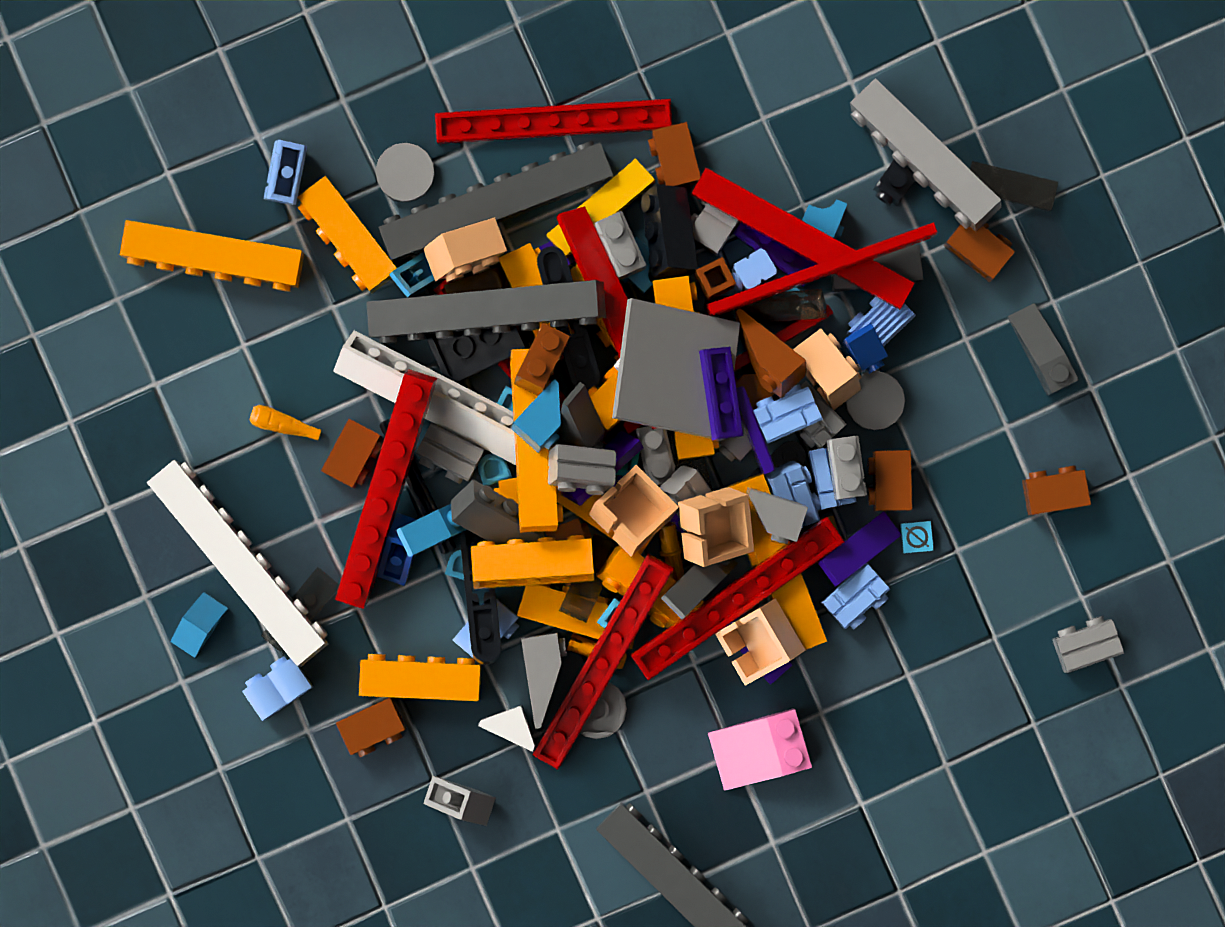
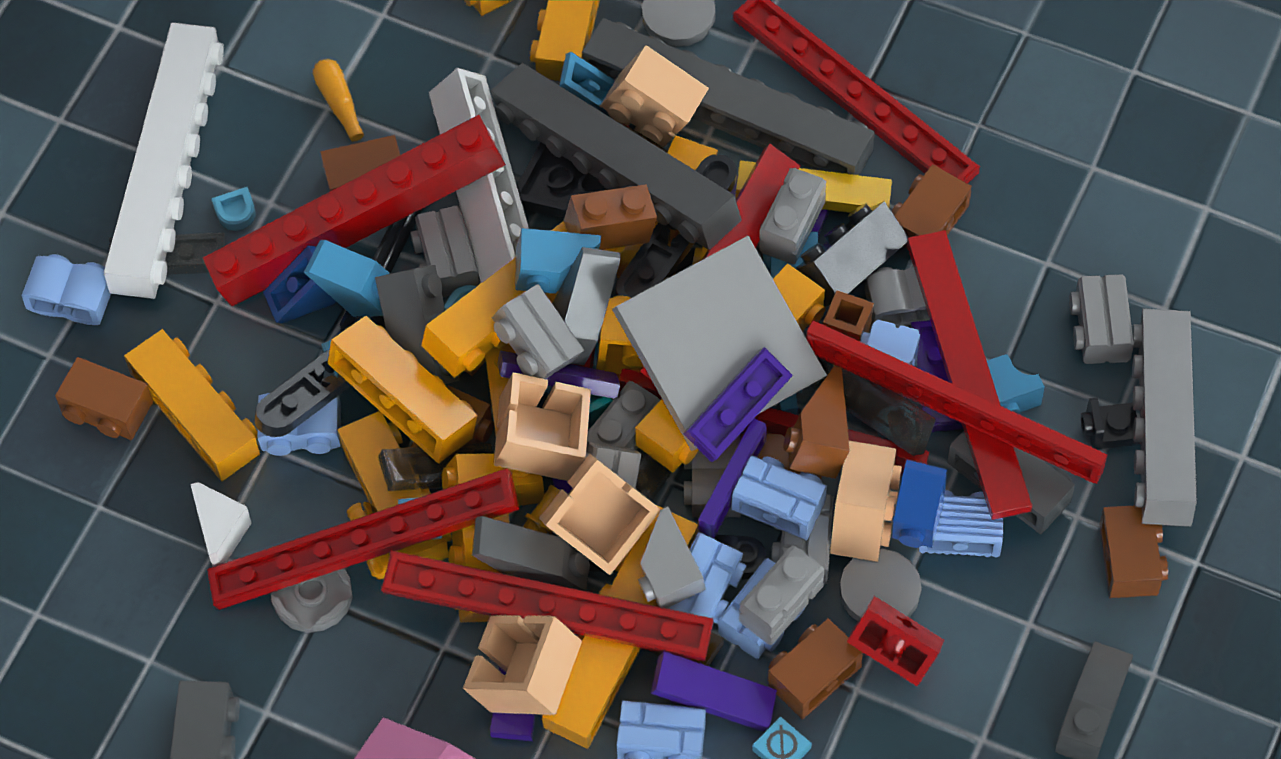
camera: 50 degrees right, 25 degrees down
dark azure slope [170,592,229,658] -> none
light grey slope [423,776,496,826] -> none
light grey slope [521,633,567,729] -> none
clear smoke tile [970,161,1058,211] -> none
none -> medium azure tile [211,187,256,231]
none -> red brick [847,596,944,687]
none -> light grey brick [1069,274,1134,364]

